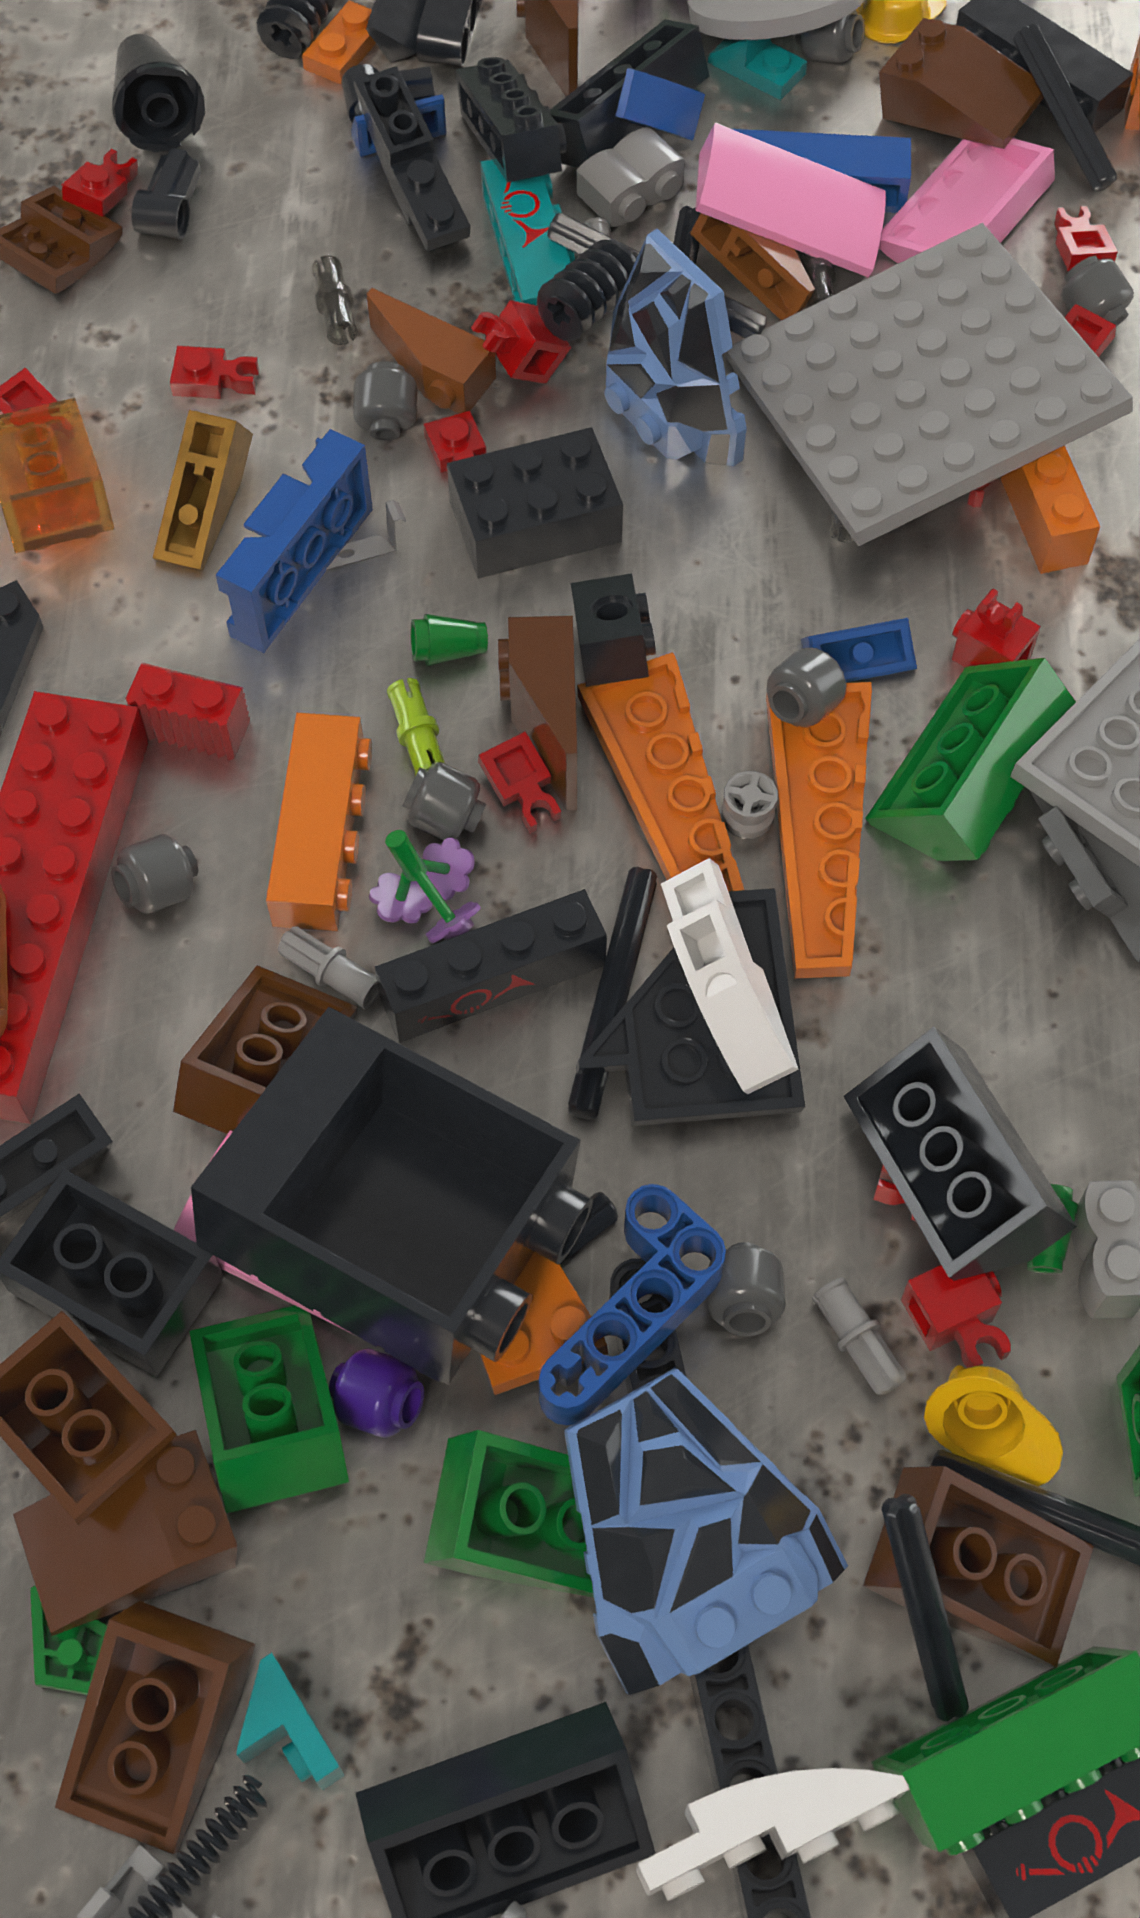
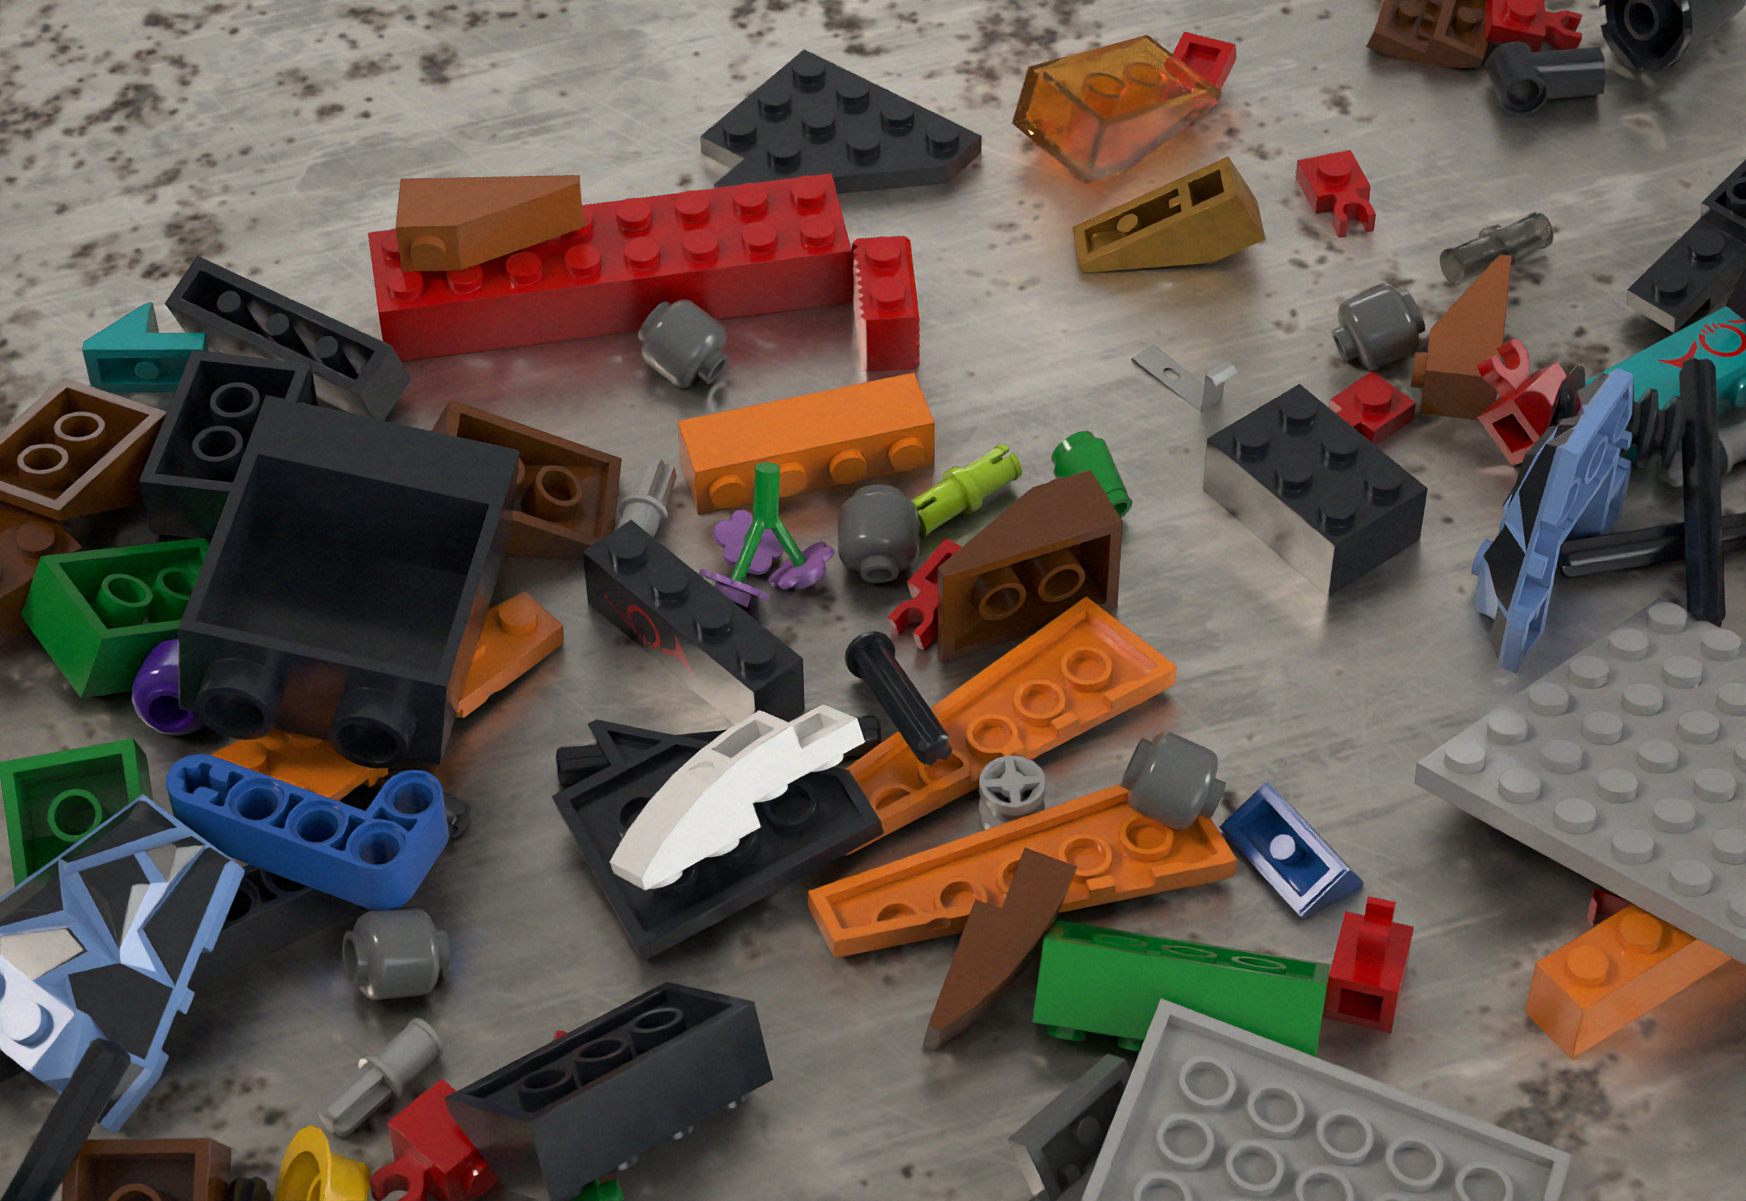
camera: 70 degrees right, 15 degrees down
blue piece [216,429,373,653] -> none
black brick [570,573,656,687] -> none
none -> black axle [845,631,952,766]
none -> reddish brown slope [922,848,1077,1051]

